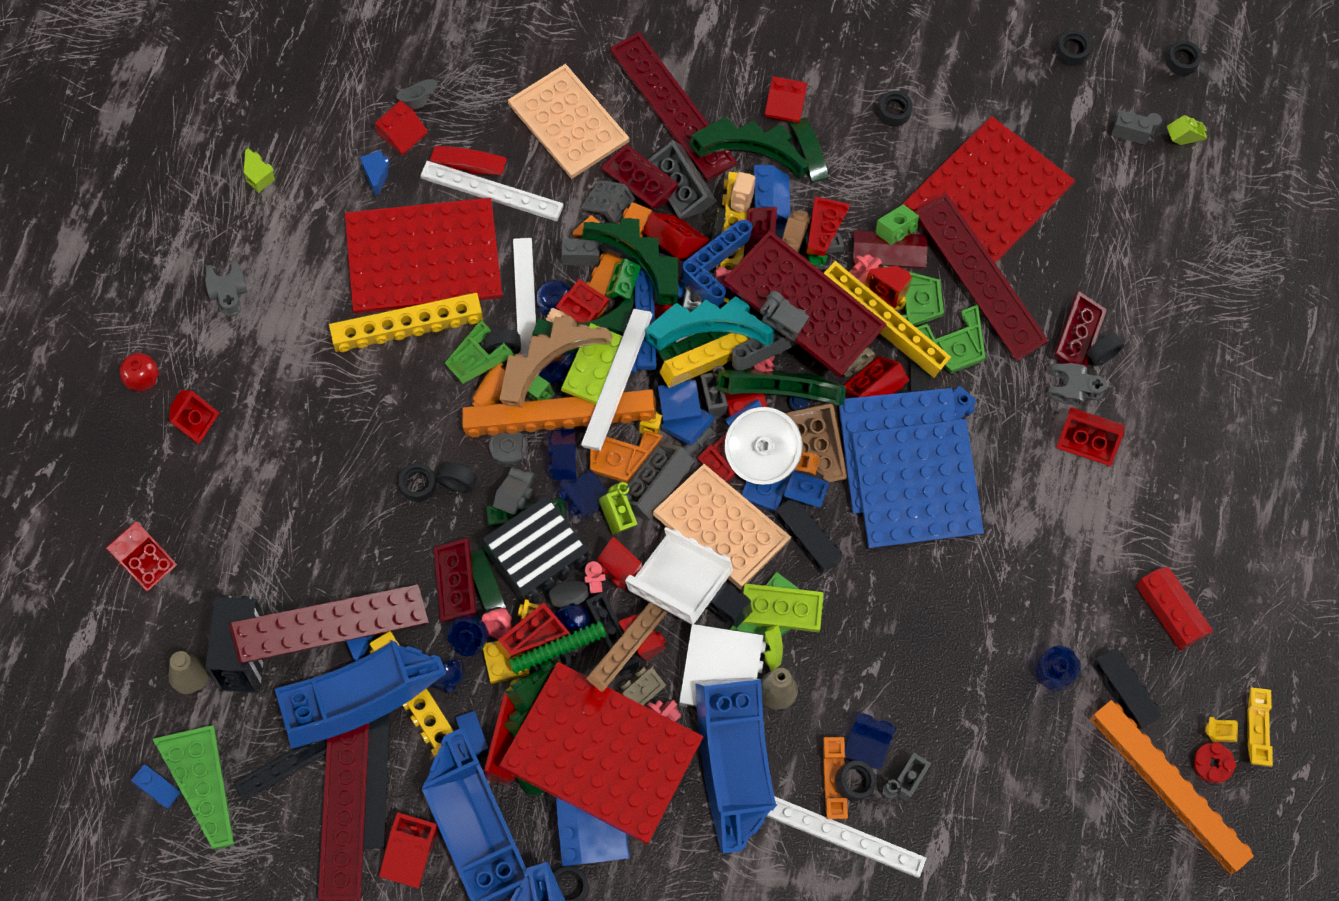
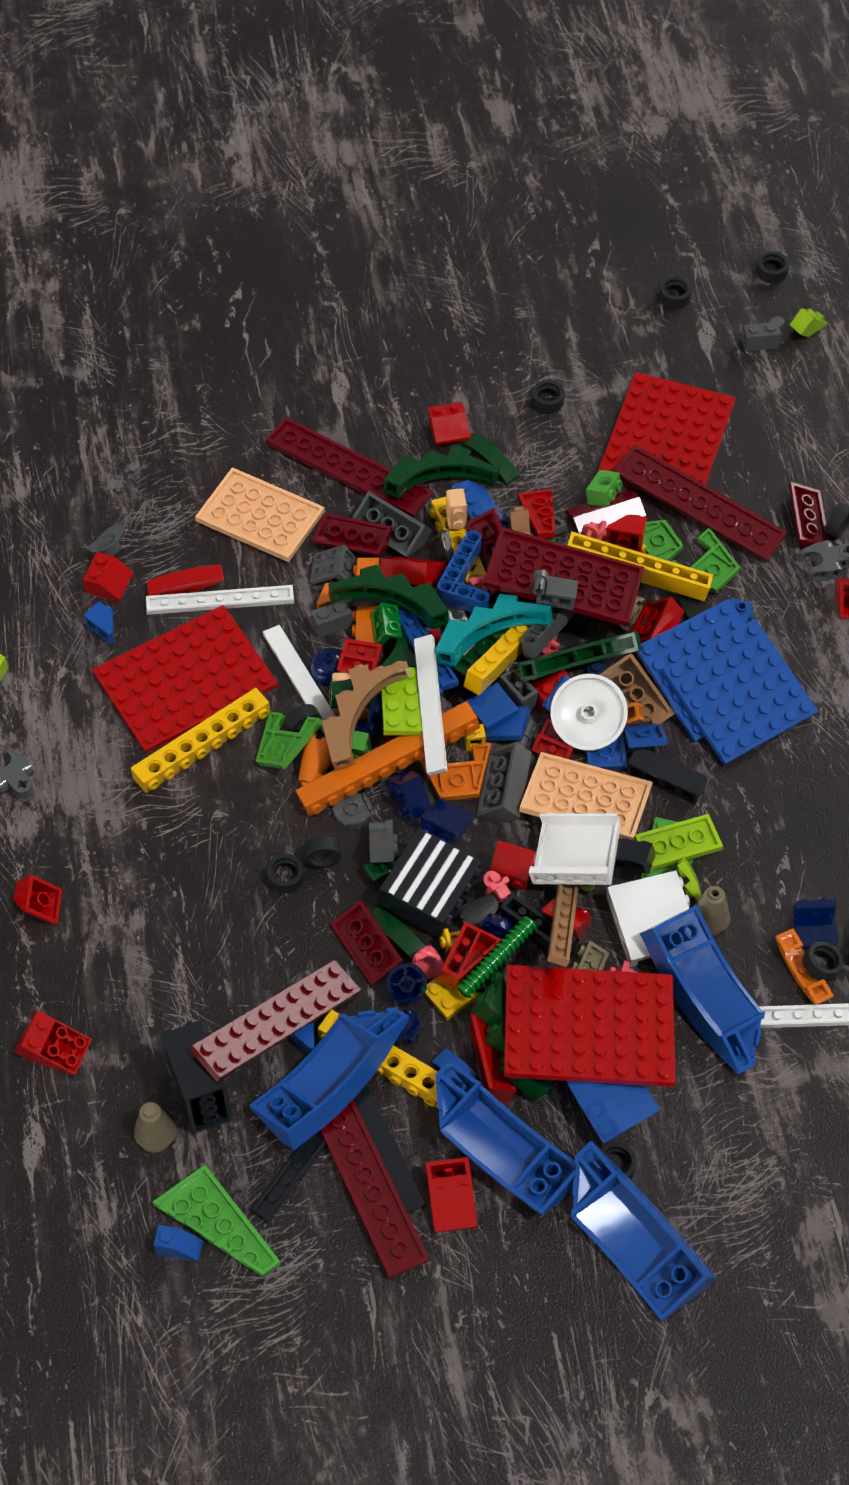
camera: 20 degrees left, 10 degrees down
lime hinge [598,482,638,535] -> none

